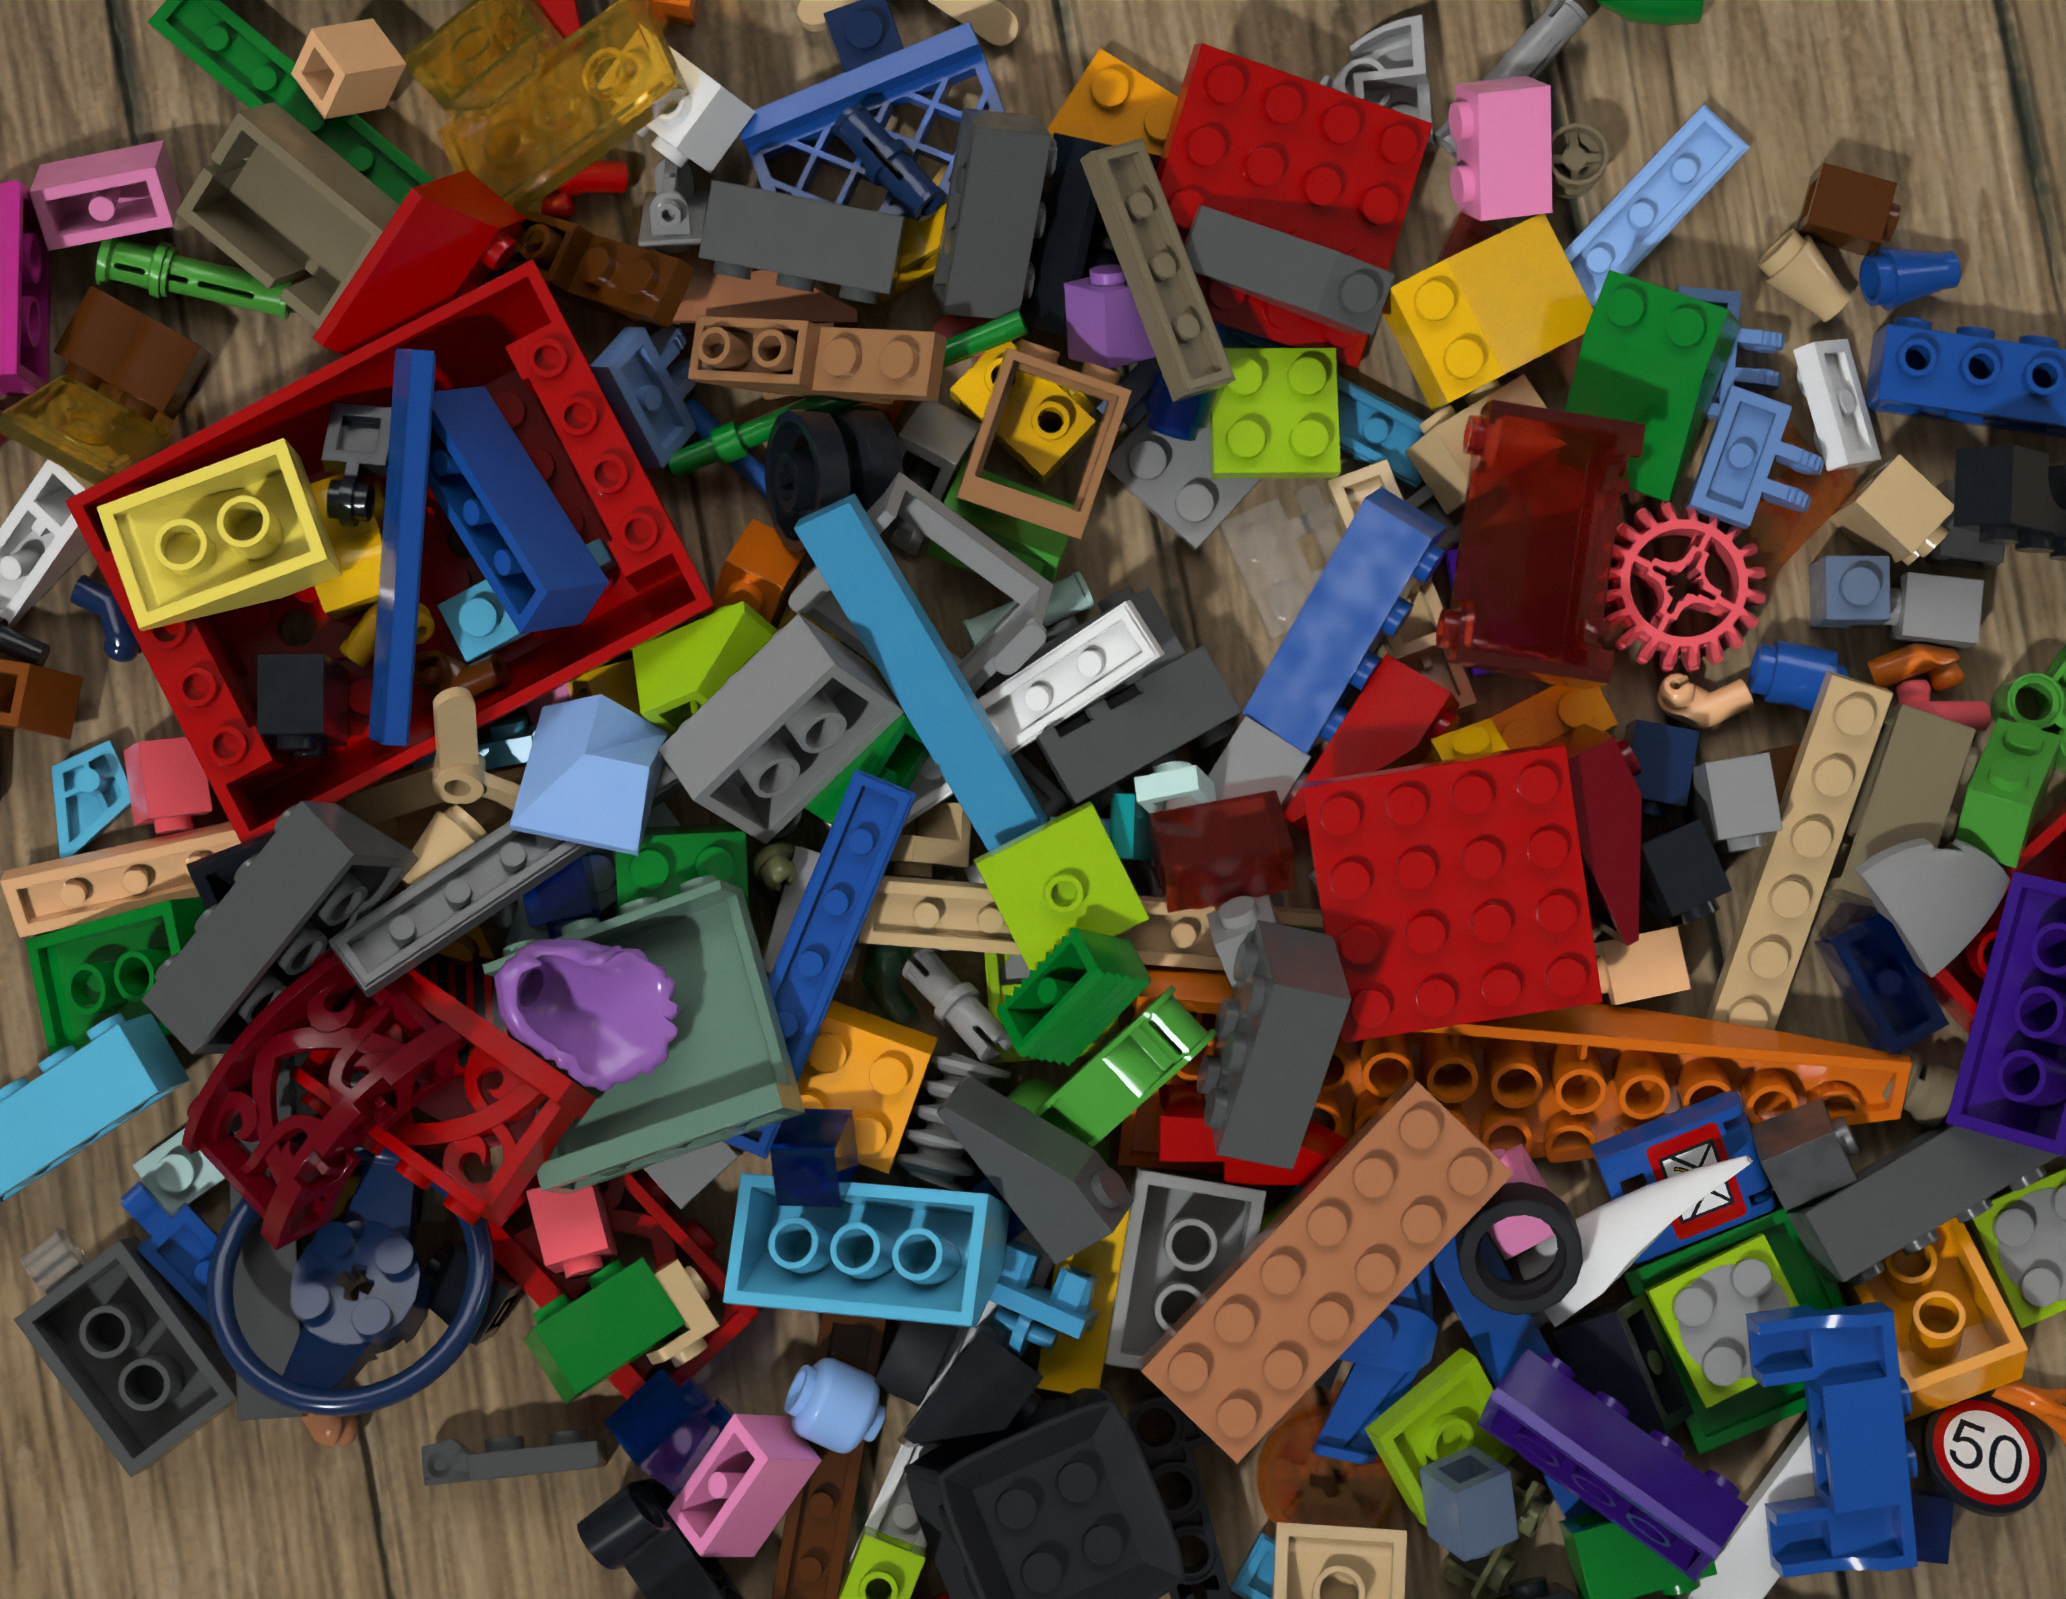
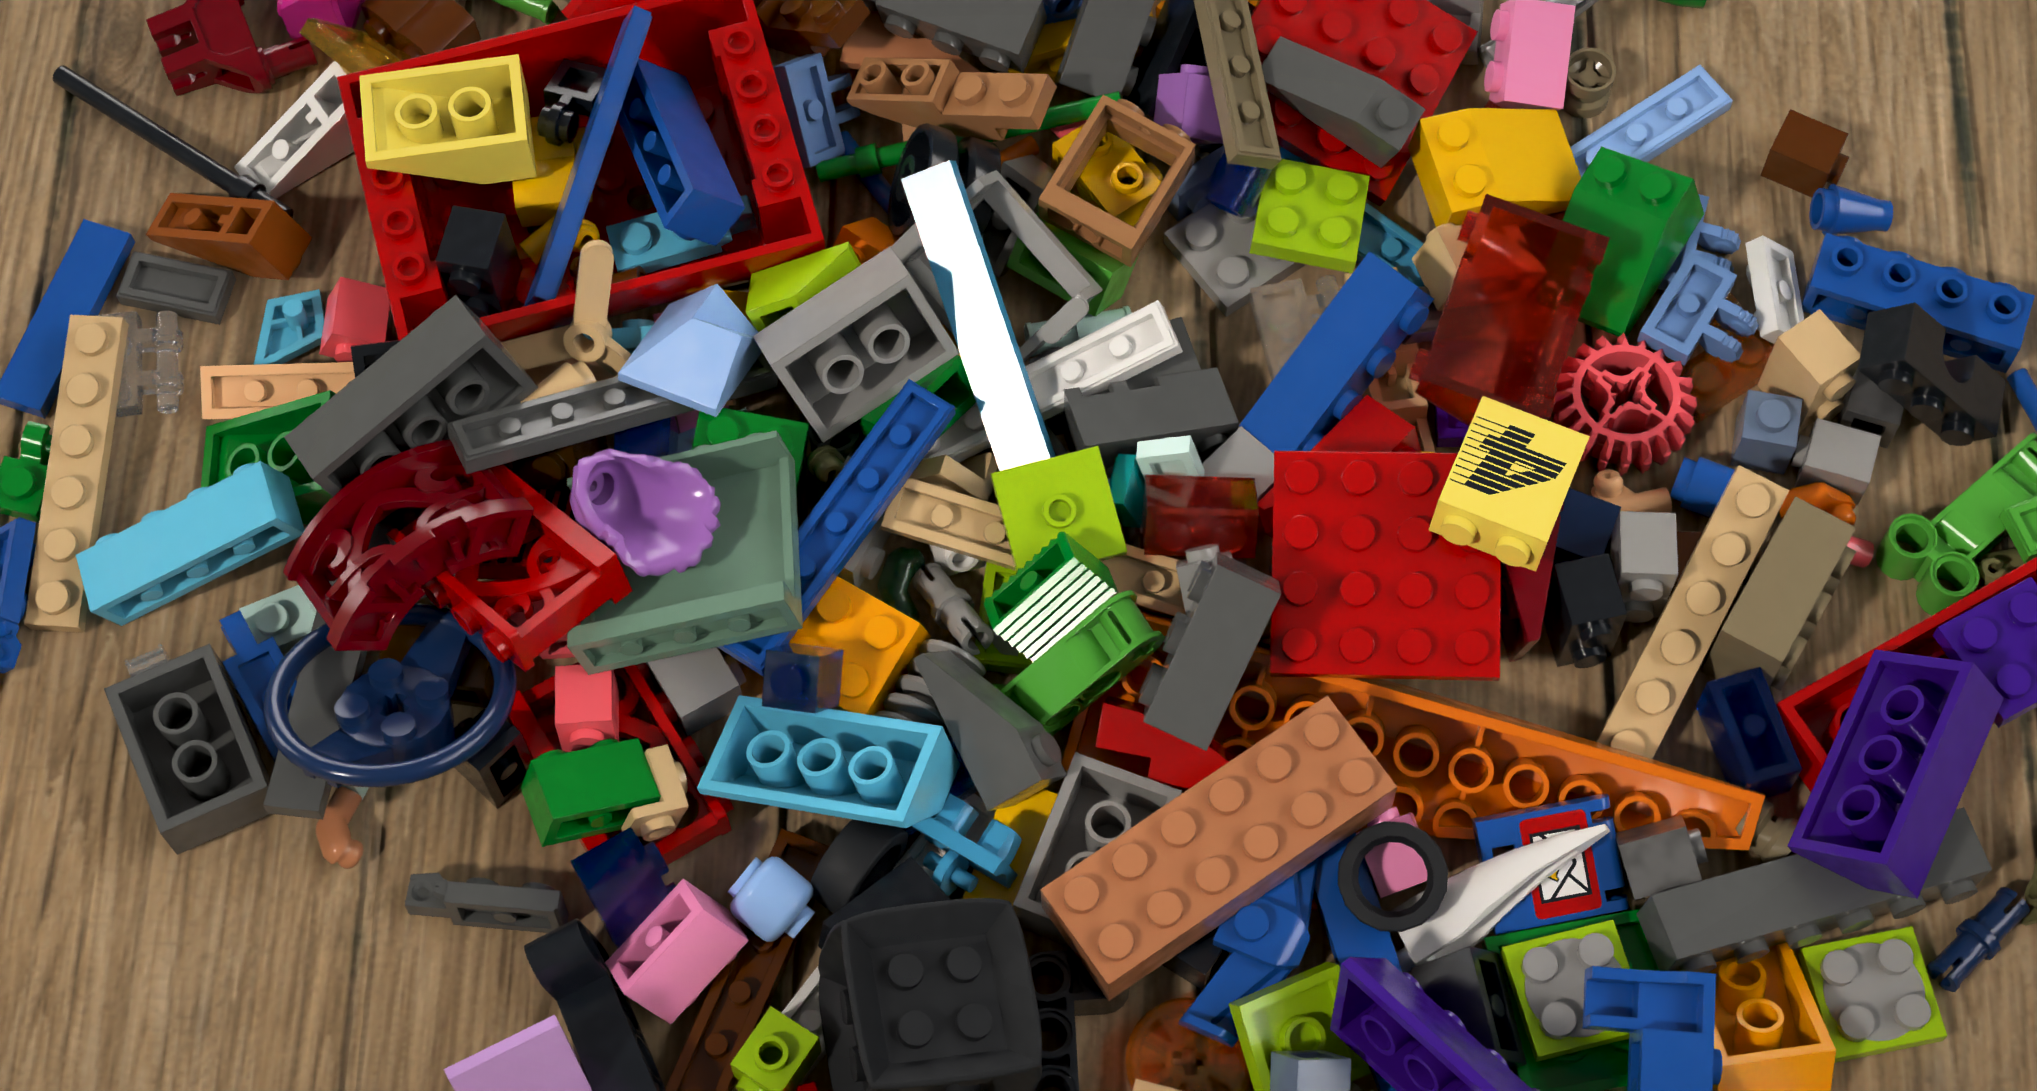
camera: 20 degrees right, 20 degrees down
dark blue arm [70,575,140,662] -> none
light nougat brick [1594,926,1691,1005] -> none
tan cone [1757,229,1852,322] -> none
light grey brick [1854,838,2011,978] -> none
bright green brick [1952,718,2062,868] -> none
none -> light yellow panel [1429,396,1590,572]

